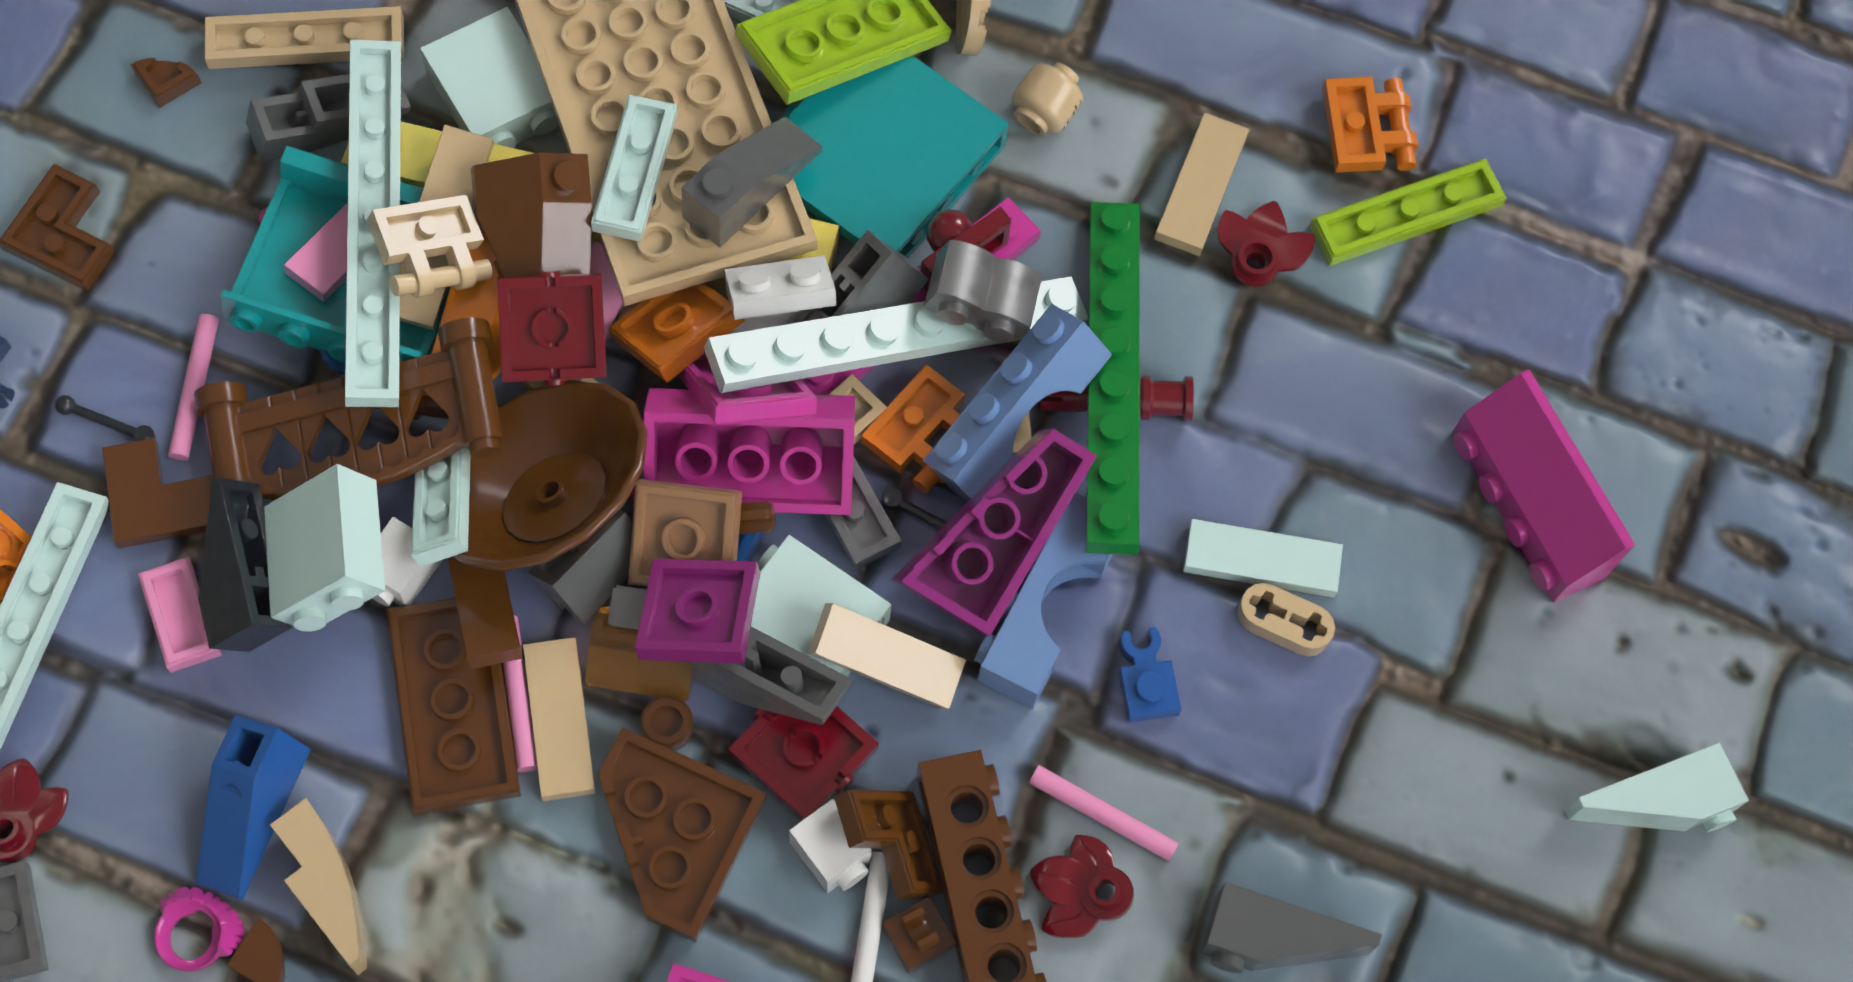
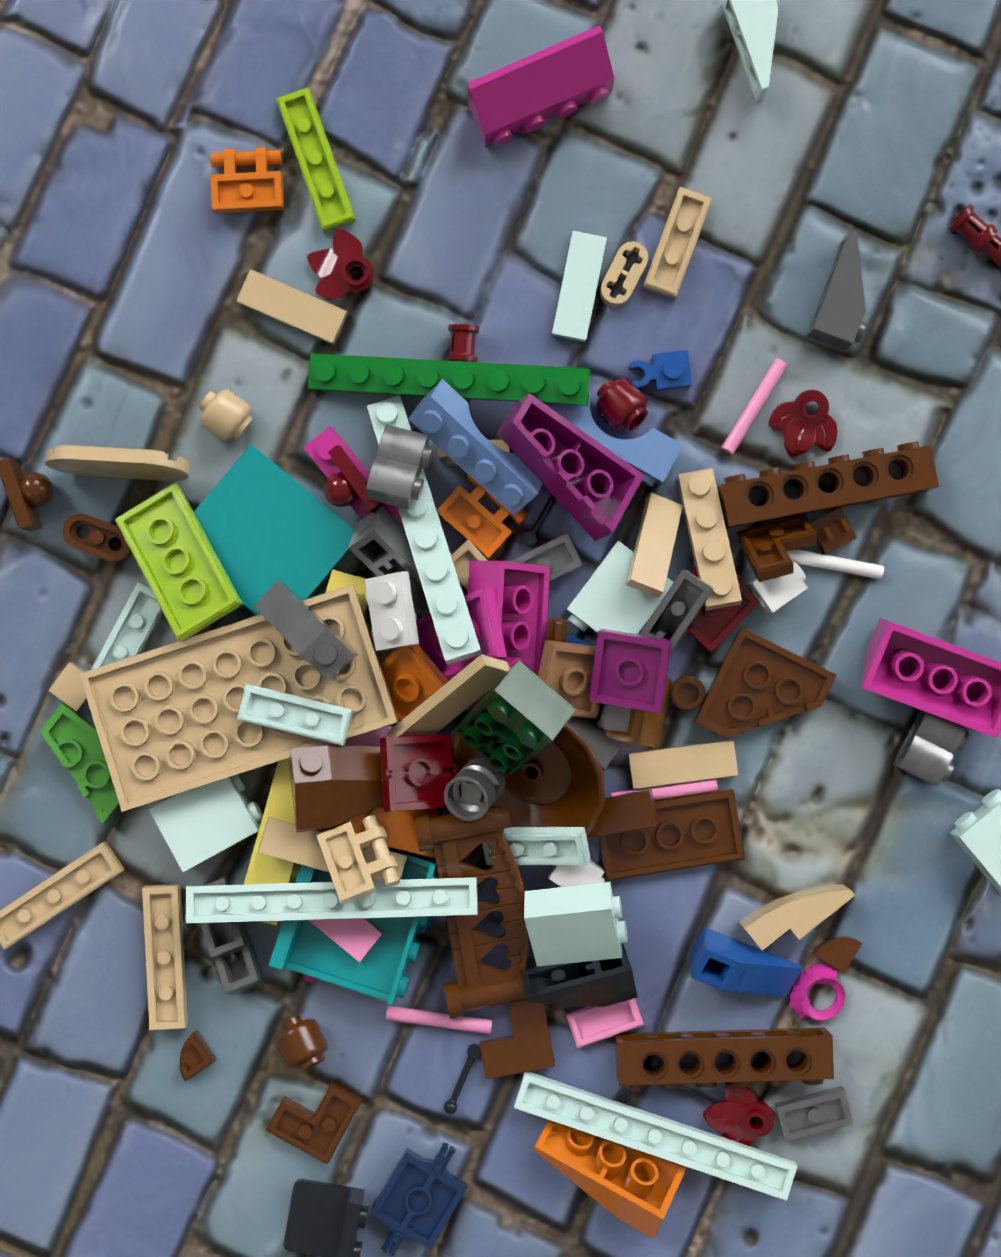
camera: 85 degrees left, 20 degrees up
none -> reddish brown head [275,1015,328,1073]
none -> tan tile [387,654,510,737]
none -> flat silver wheel [444,758,506,821]
none -> dark green slope [454,660,576,777]
none -> dark red head [596,379,648,432]
none -> reddish brown brick [615,1027,834,1090]
none -> tan tile [643,187,713,299]
none -> tan plate [677,468,742,611]

